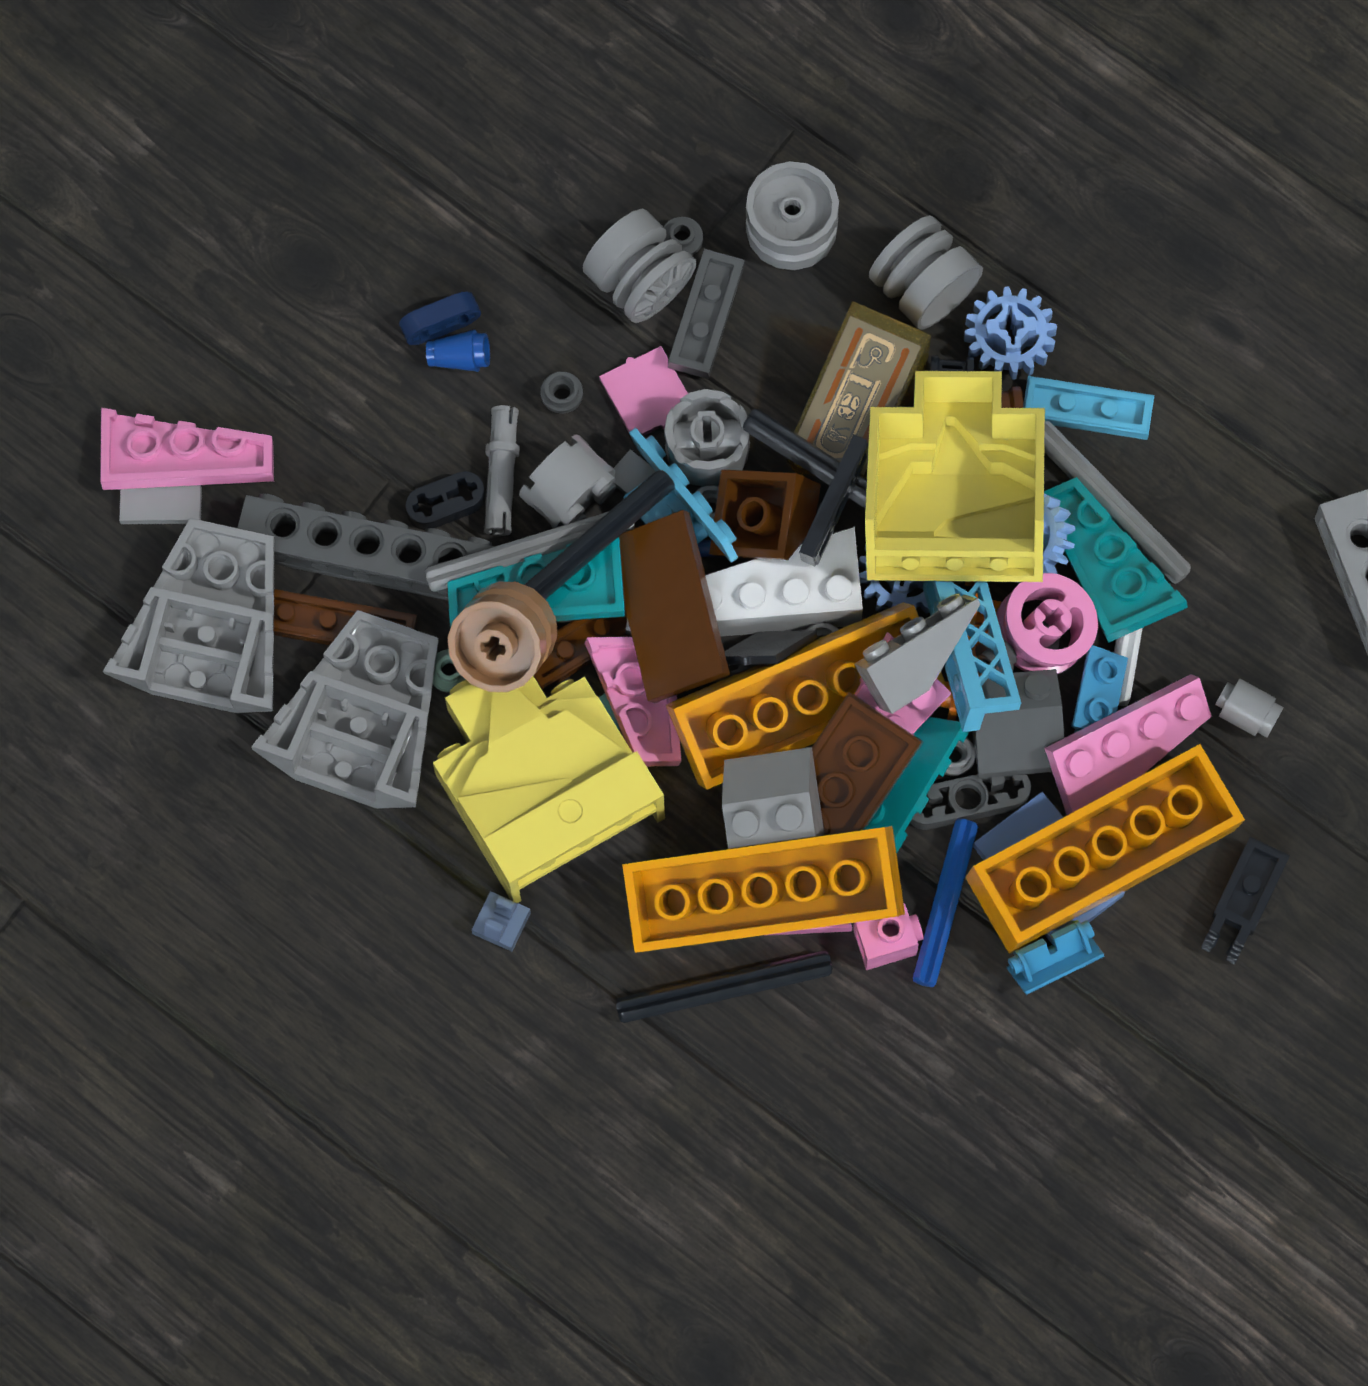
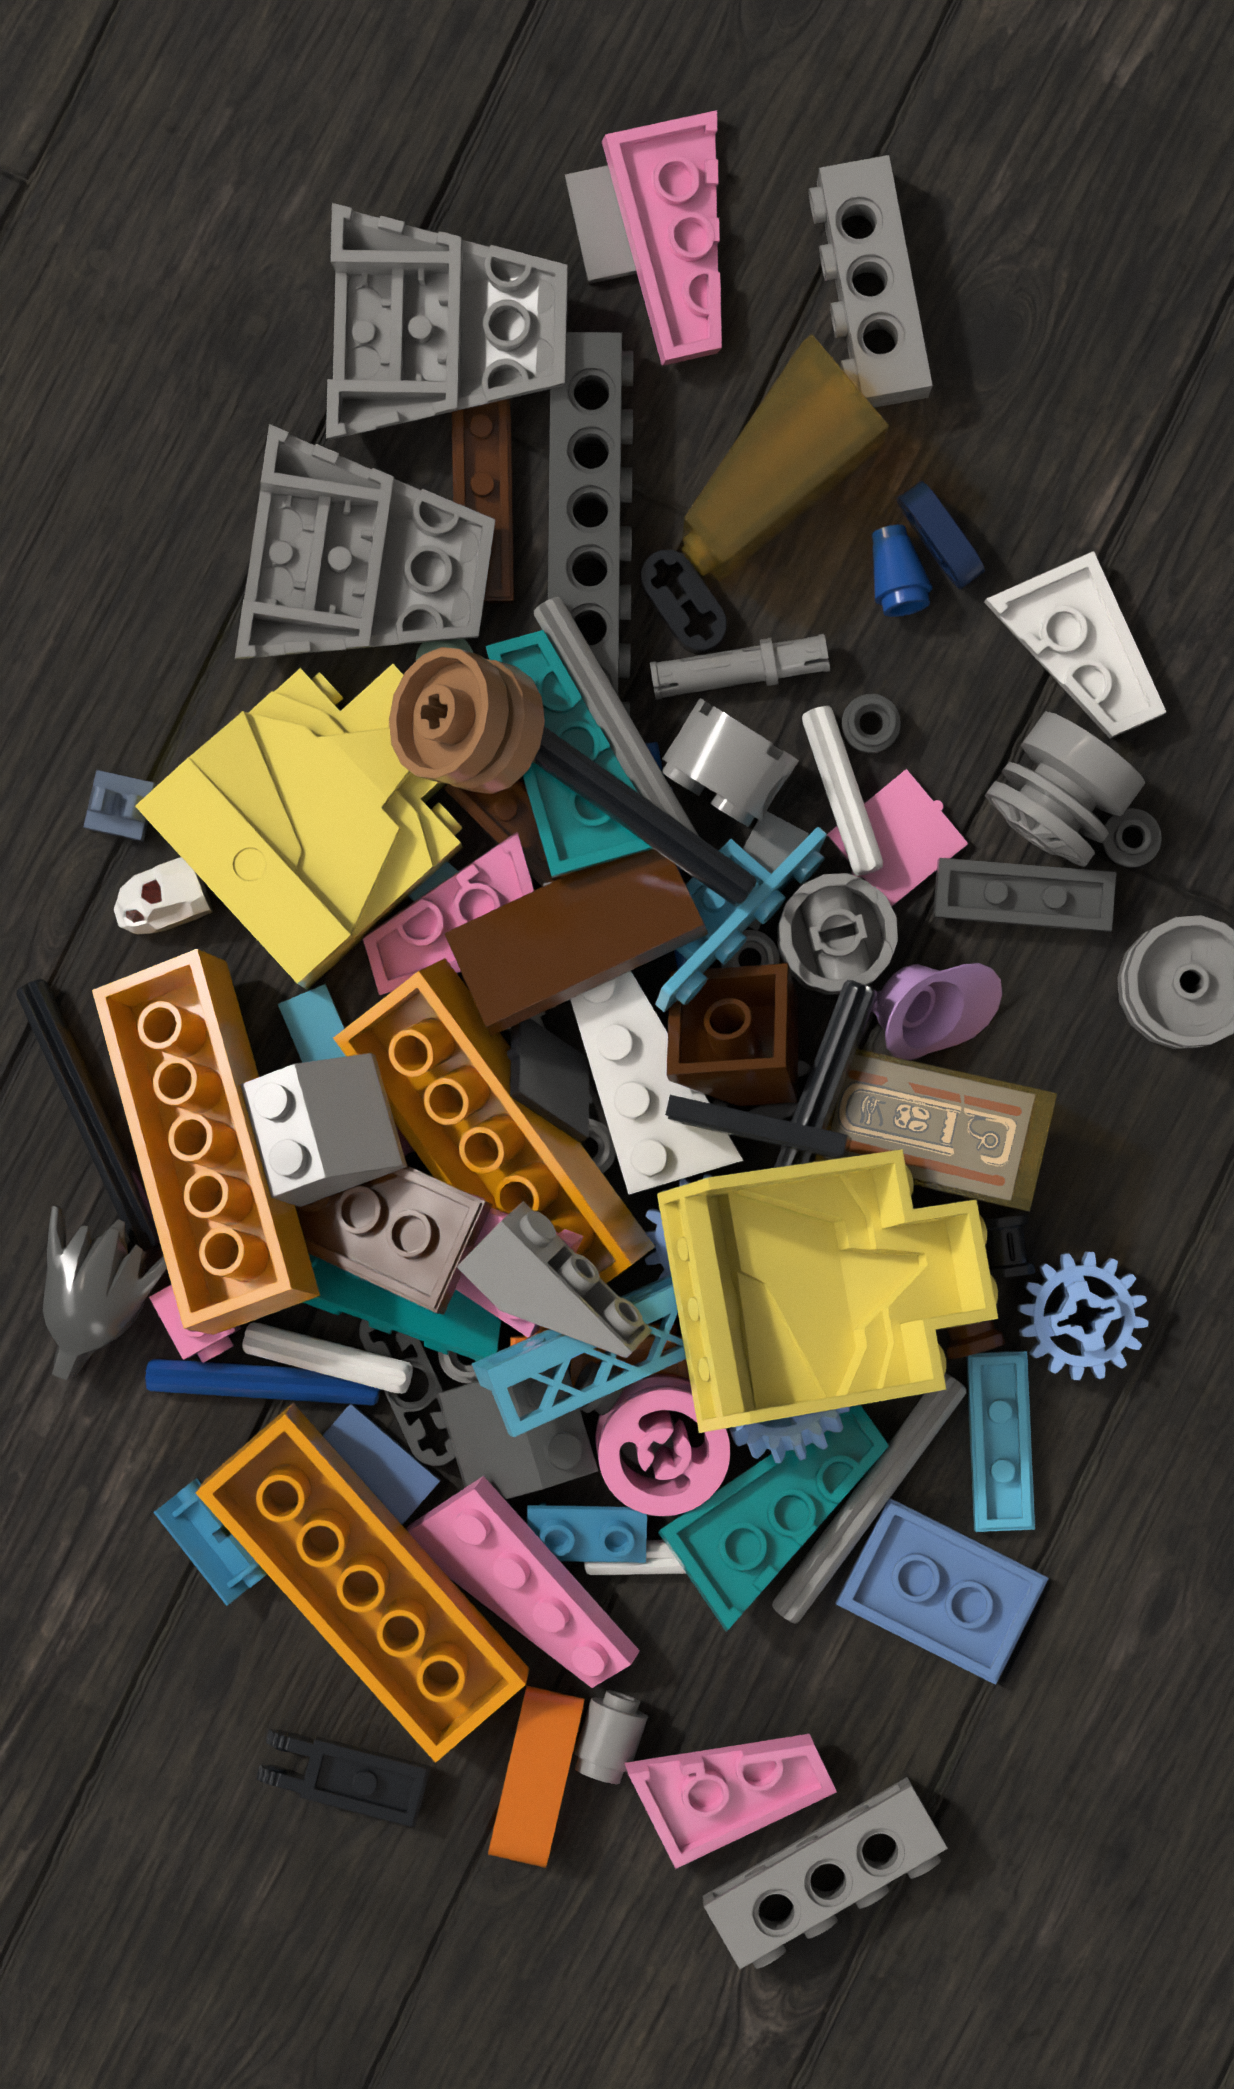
camera: 80 degrees right, 15 degrees up
light grey wheel [869,215,983,330] -> none
none -> dark grey piece [43,1205,167,1380]
none -> white rock [114,857,213,934]
none -> white axle [242,1323,413,1394]
none -> medium azure piece [278,984,346,1063]
none -> orange beam [488,1686,585,1868]
none -> bright pink wing [625,1734,837,1869]
none -> clear yellow slope [681,334,889,582]
none -> white axle [802,706,883,876]
none -> light grey brick [809,155,933,410]
none -> medium blue tile [835,1498,1049,1685]
none -> lavender piece [872,963,1002,1061]
none -> white wing [984,551,1166,738]

